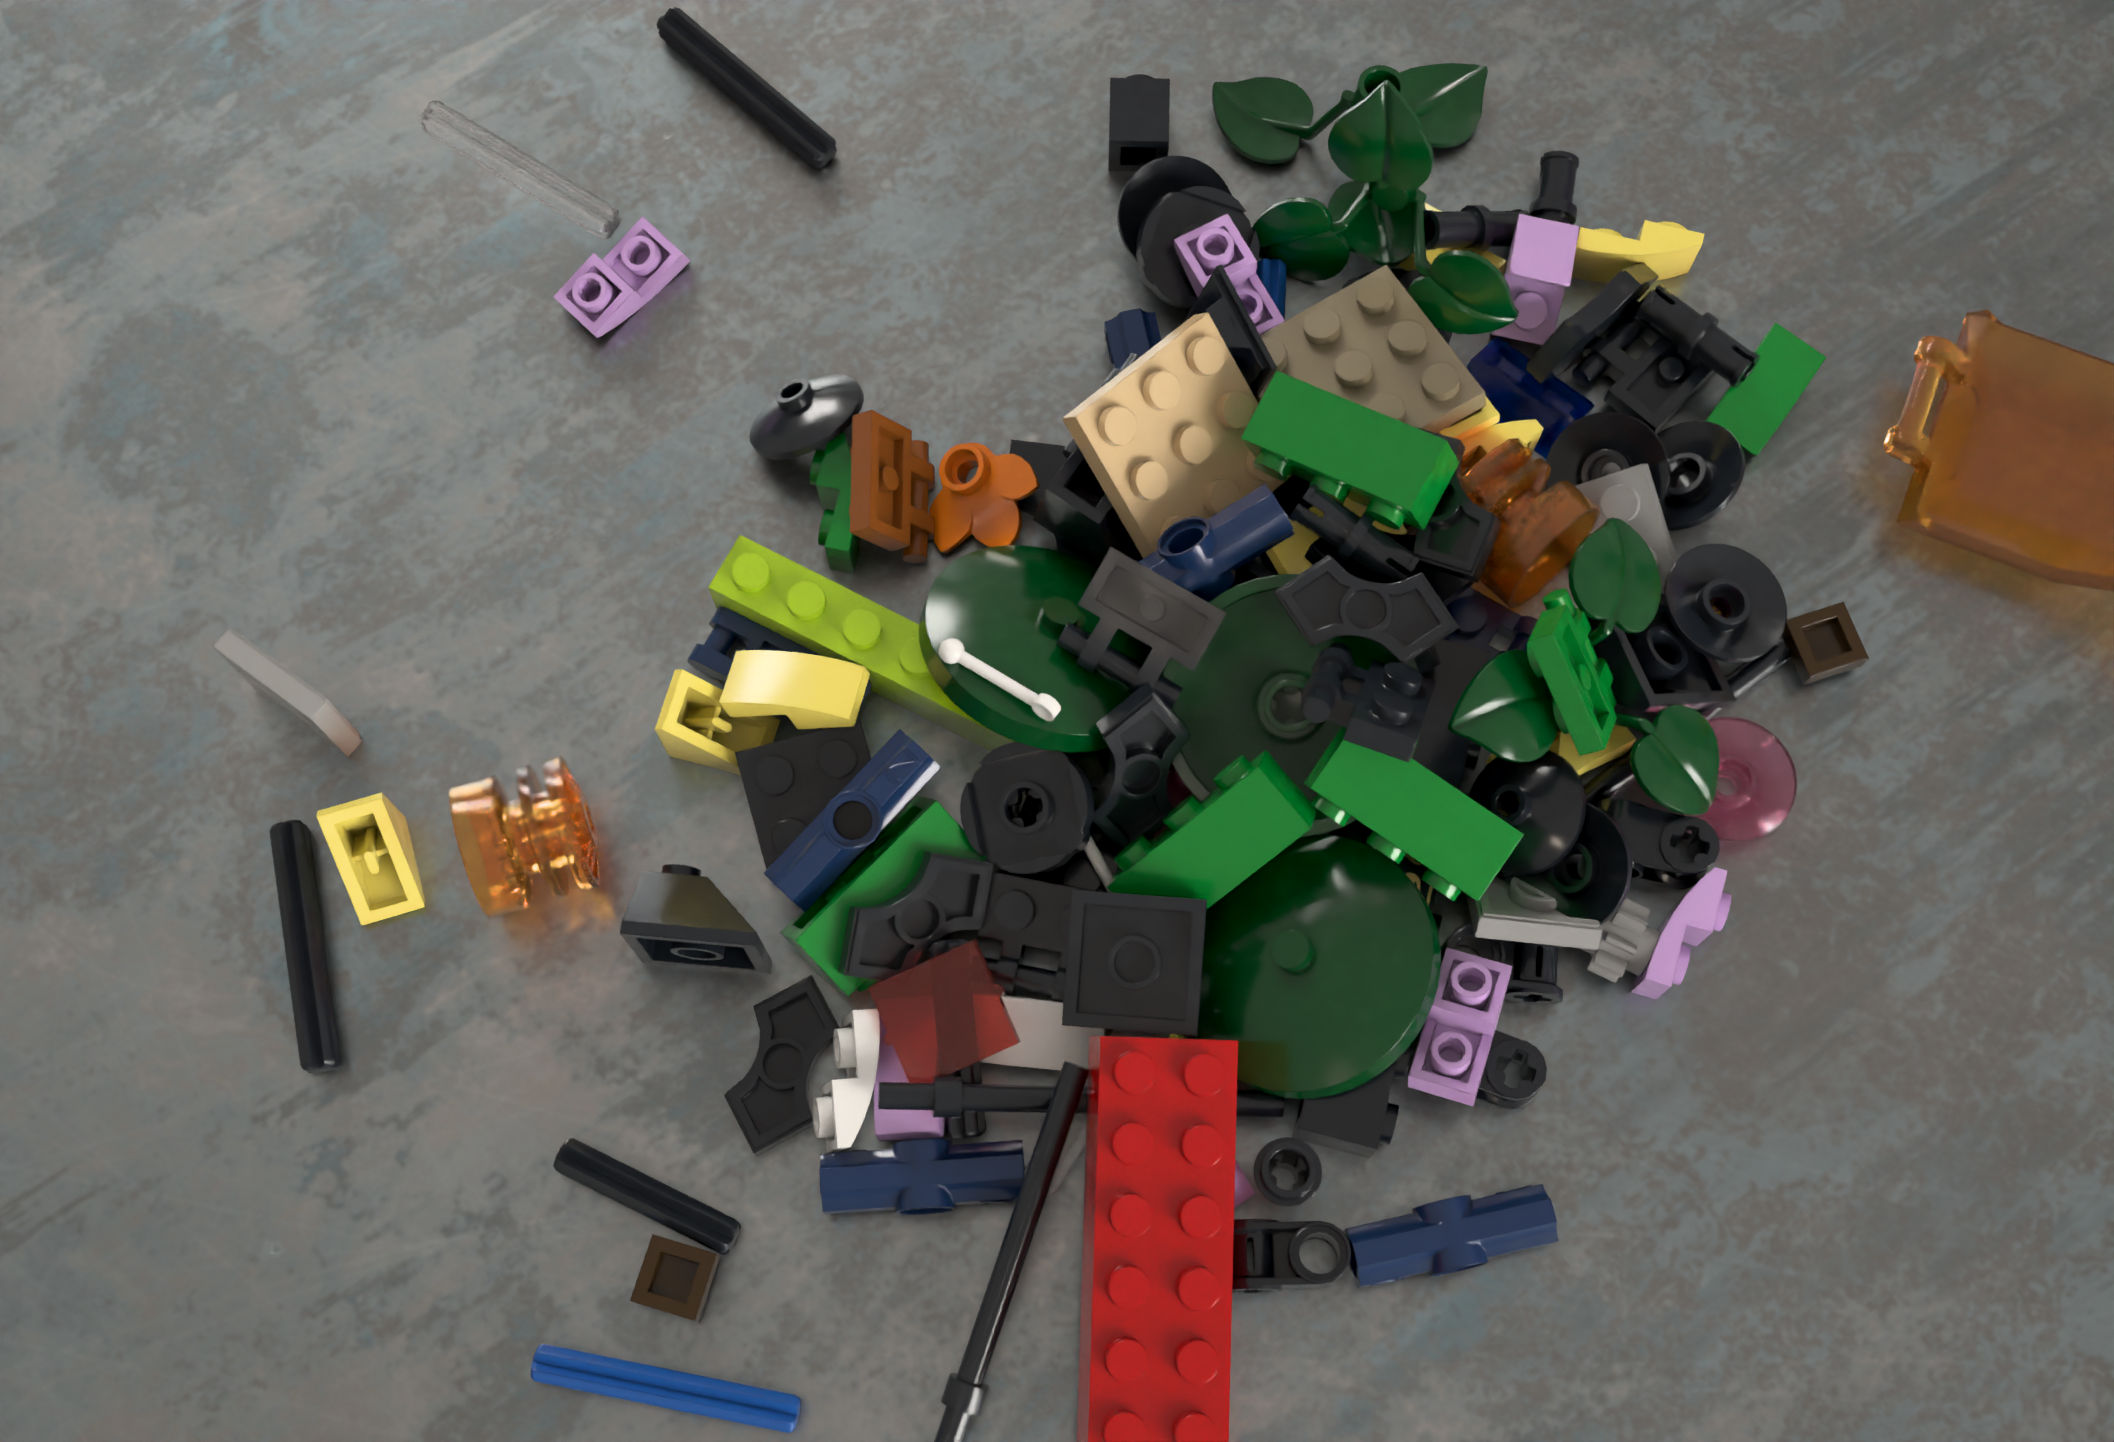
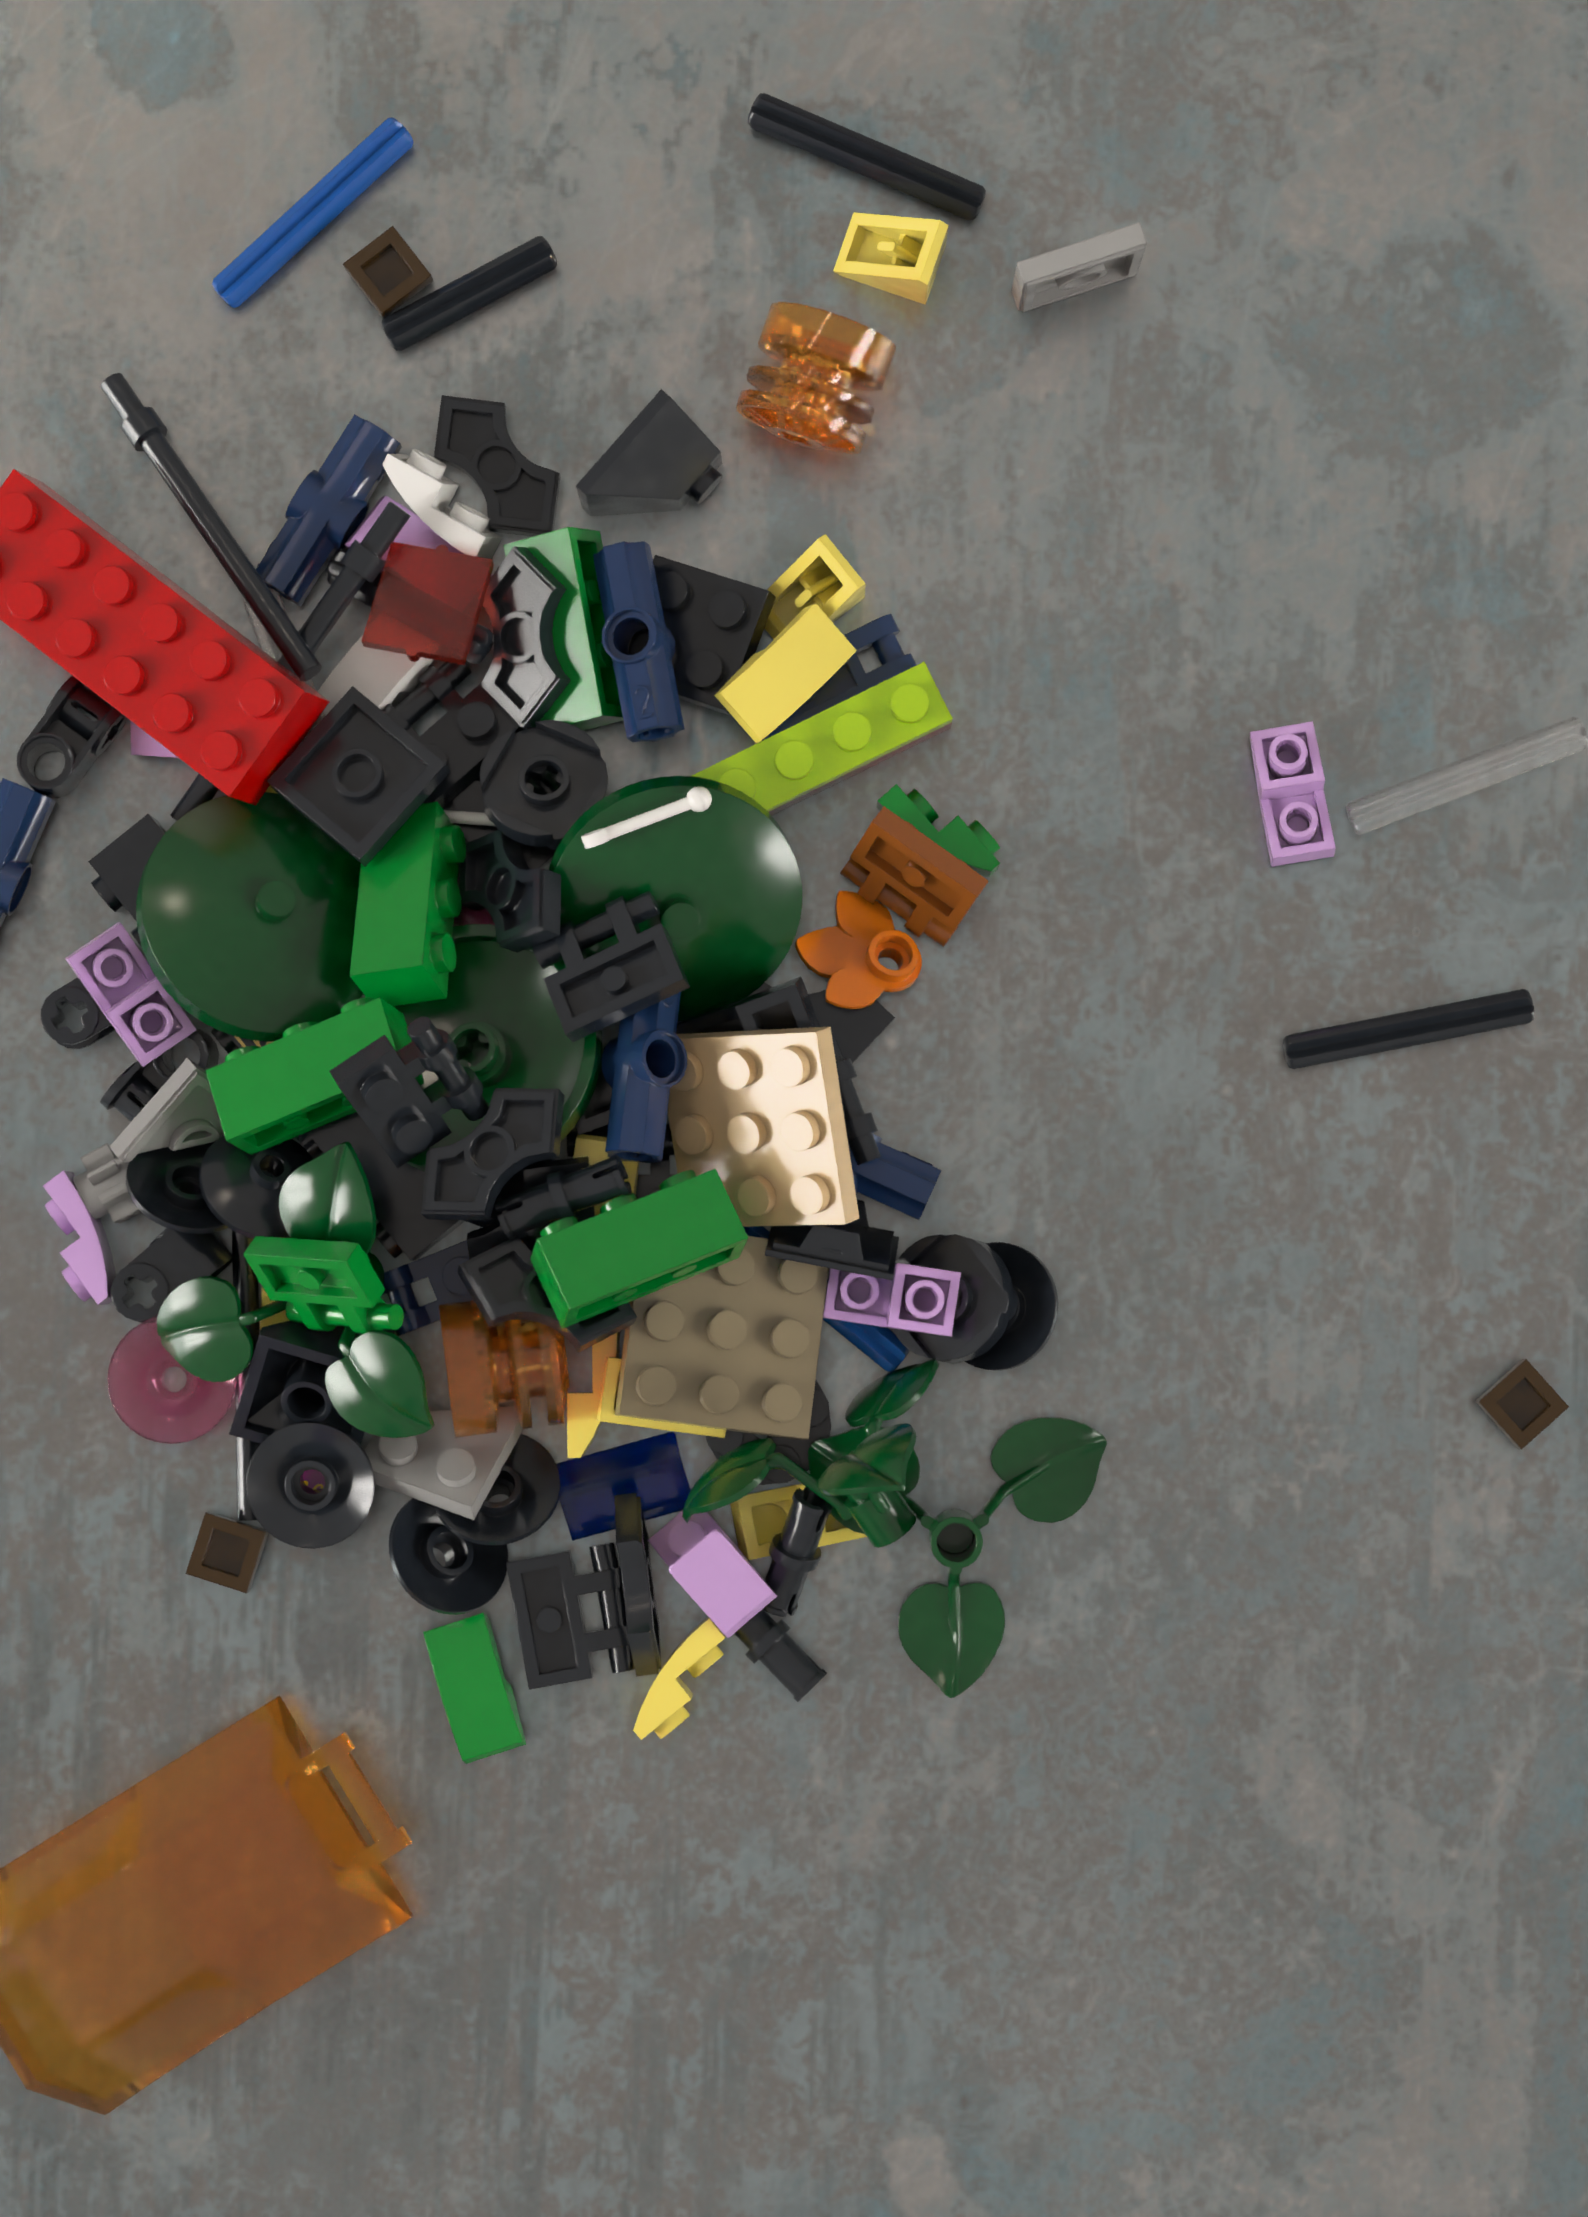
camera: 130 degrees right, 15 degrees up
black dish [749,374,864,460] -> none
black brick [1108,74,1170,172] -> none
black cone [1253,1137,1322,1206] -> none
black pin [1636,284,1761,389] -> none

